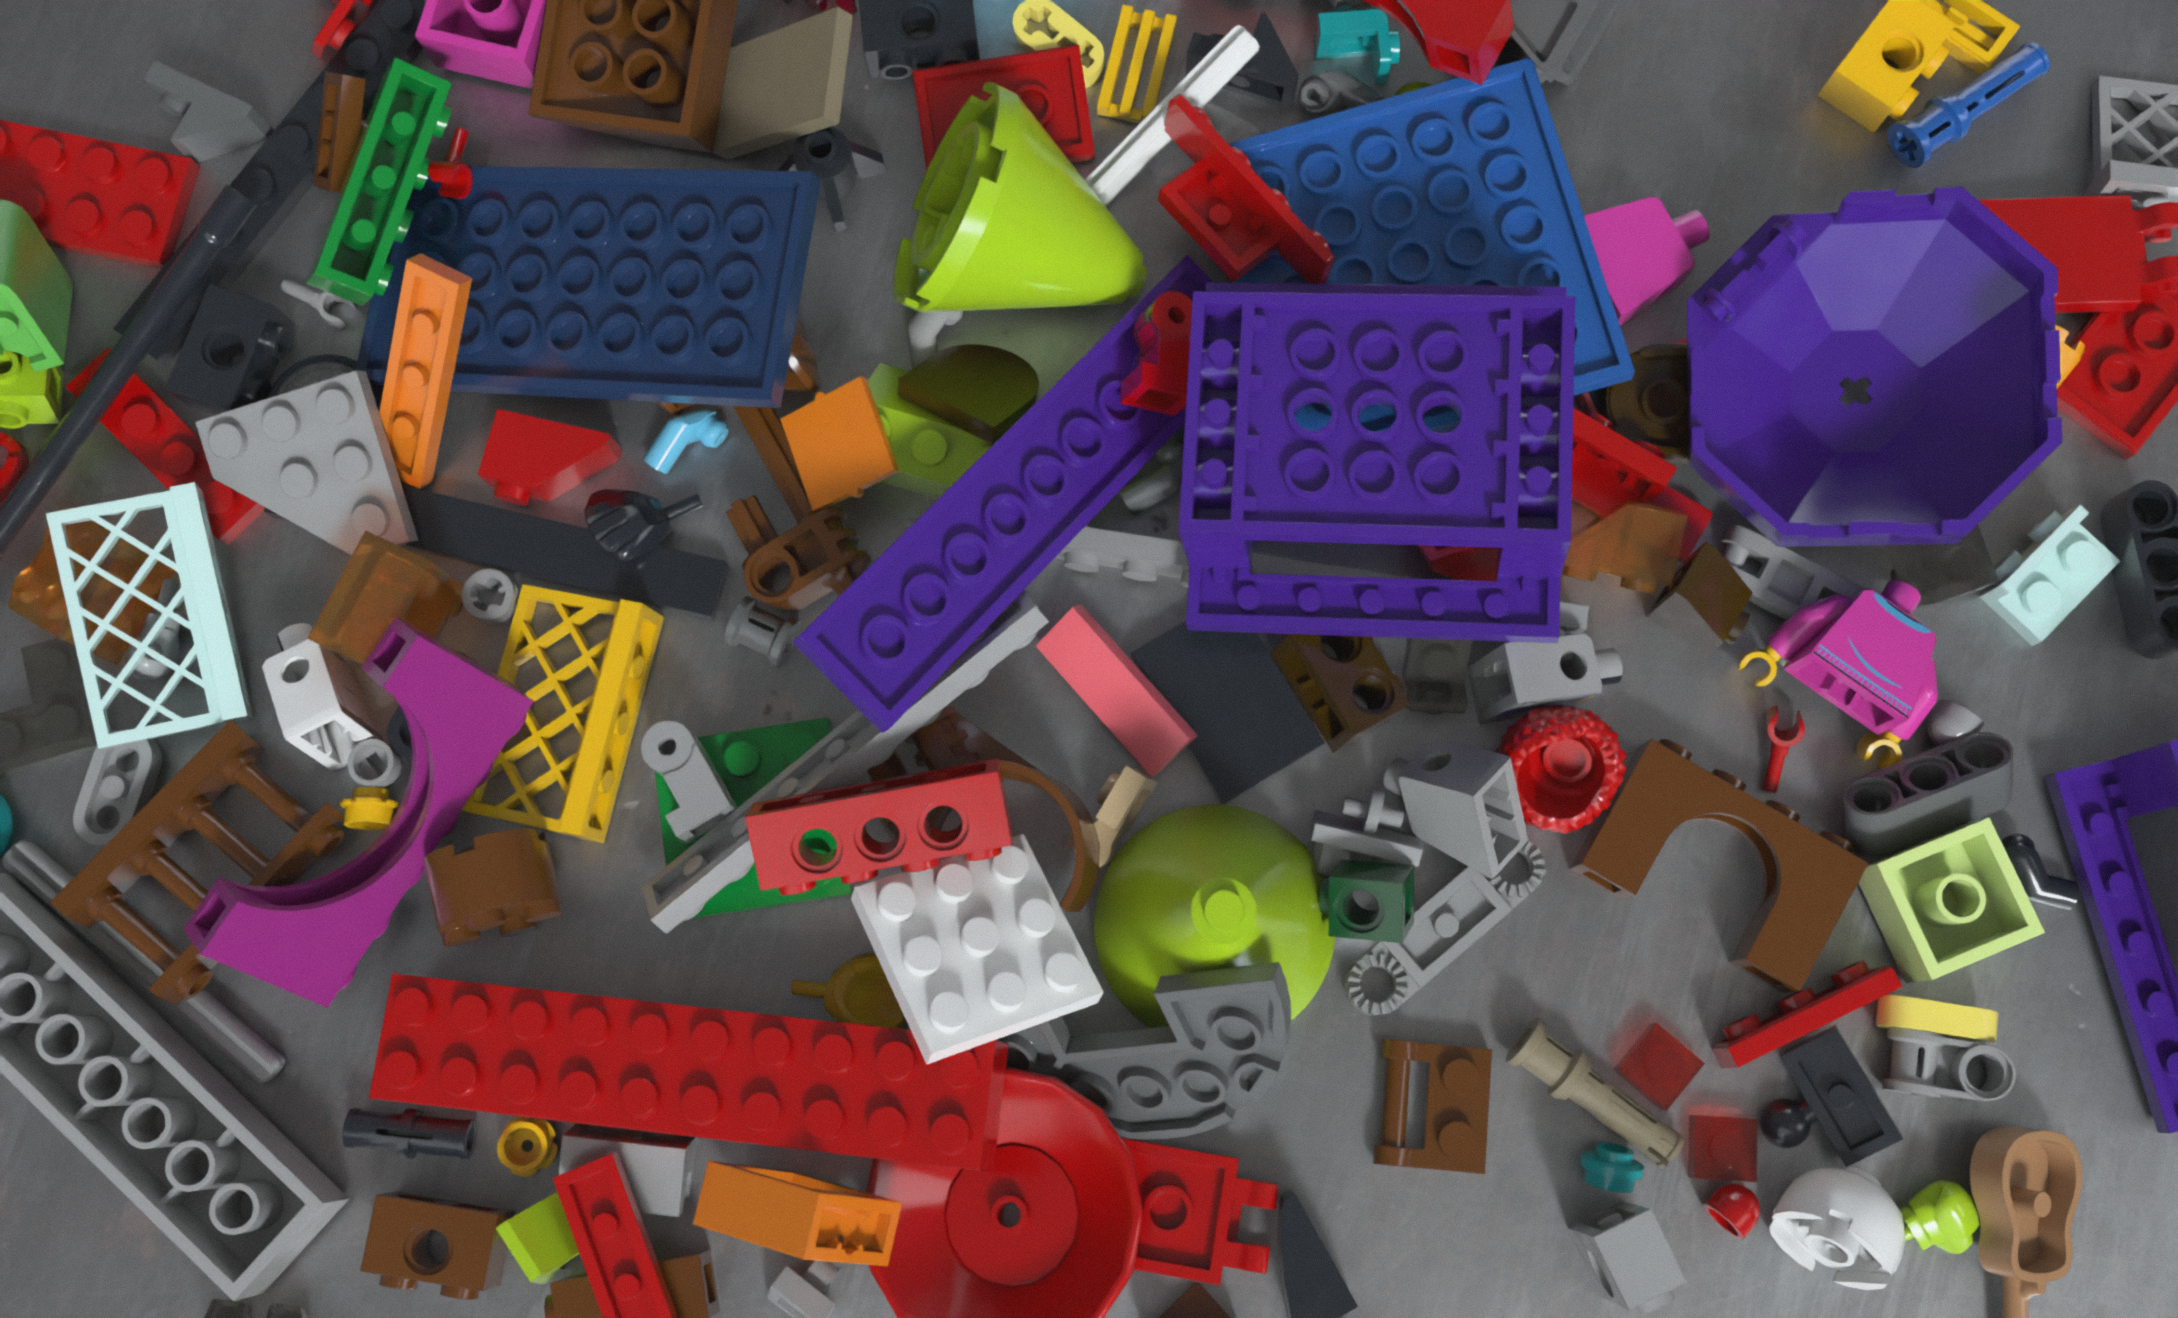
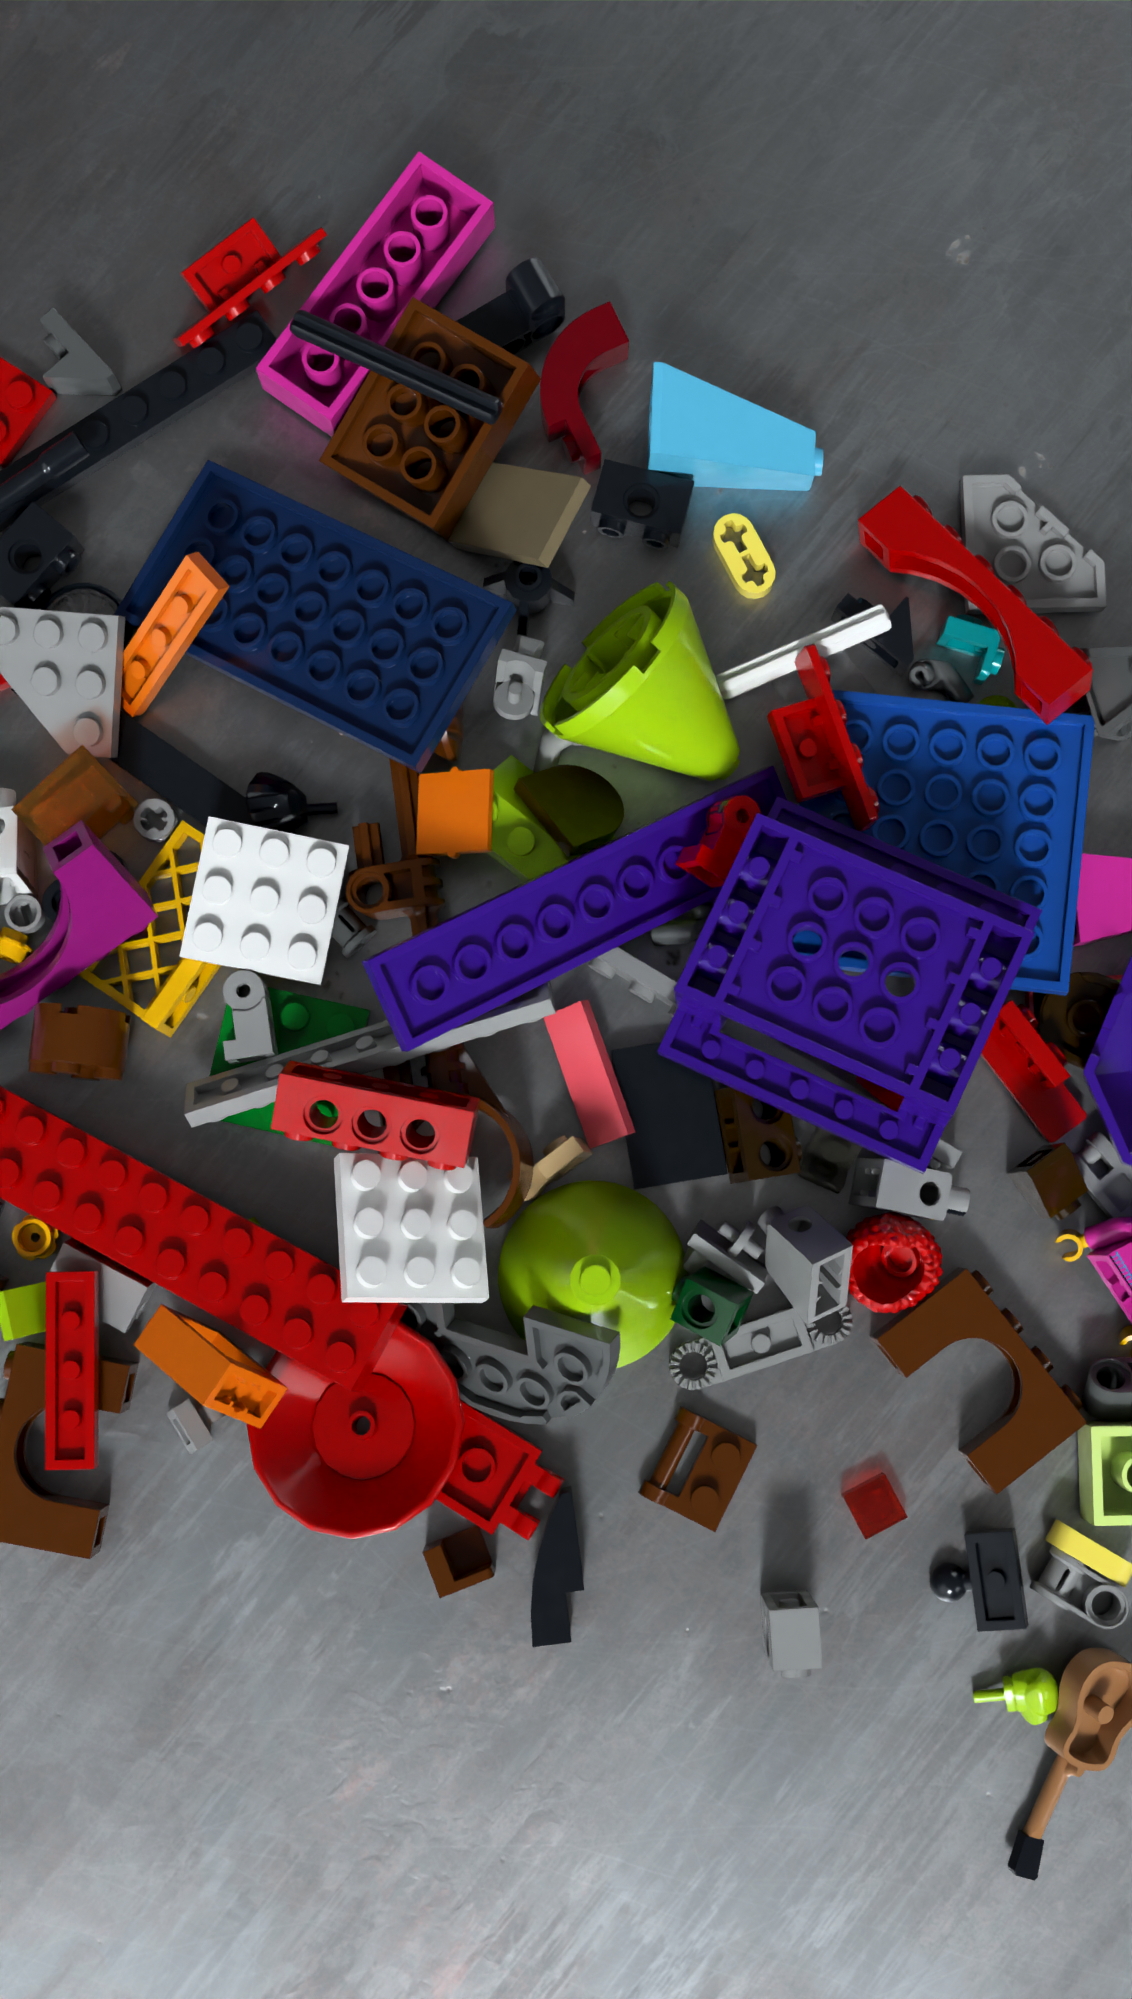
camera: 15 degrees right, 5 degrees up
light grey hand [280,279,356,329] -> none
green brick [306,57,453,306] -> none
reddish brown tile [313,71,366,192] -> none
red hand [427,128,473,199] -> none
red slope [477,409,622,506] -> none
medium azure arm [643,407,728,474] -> none
yellow piece [791,953,906,1029] -> none
red tile [912,44,1096,171] -> none
yellow tile [1097,4,1177,123] -> none
dark tan pin [1506,1017,1685,1169] -> none
clear orange slope [1562,500,1688,593] -> none
teal plate [1580,1142,1644,1193] -> none
clear red plate [1688,1115,1757,1182] -> none
red hinge [1703,1184,1760,1240] -> none
red tile [1712,960,1903,1068] -> none
red hand [1762,705,1805,793] -> none
white cylinder [1769,1167,1905,1290] -> none
none -> white plate [179,816,350,986]
none -> light grey hips [493,635,547,720]

